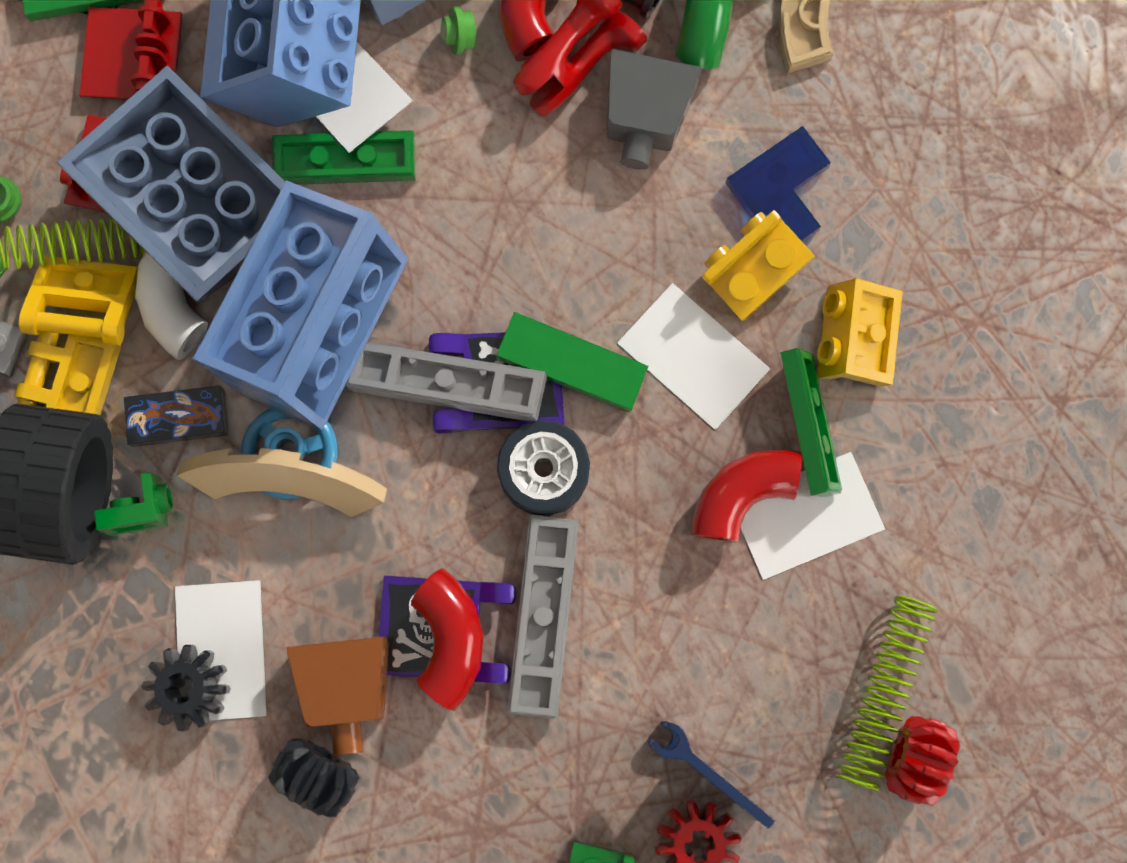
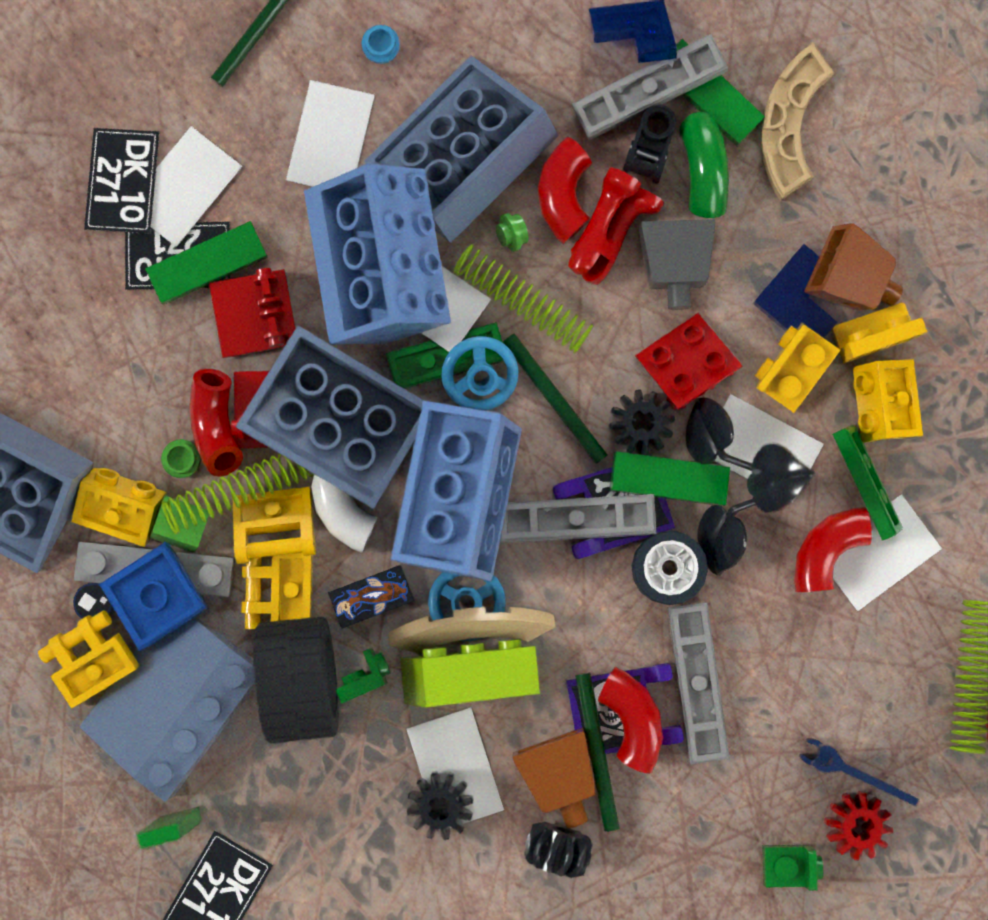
camera: 15 degrees left, 5 degrees up
none -> red cylinder [189,369,243,477]
none -> lime wedge [400,639,540,707]
none -> dark azure piece [442,336,519,411]
none -> lime piece [453,244,593,354]
none -> dark green bar [503,333,608,464]
none -> dark green bar [575,672,620,832]
none -> black gear [608,389,675,455]
none -> red hinge [635,313,743,410]
none -> black plant [685,397,815,575]
none -> dark orange torso [804,223,903,310]
none -> yellow bracket [831,302,927,364]

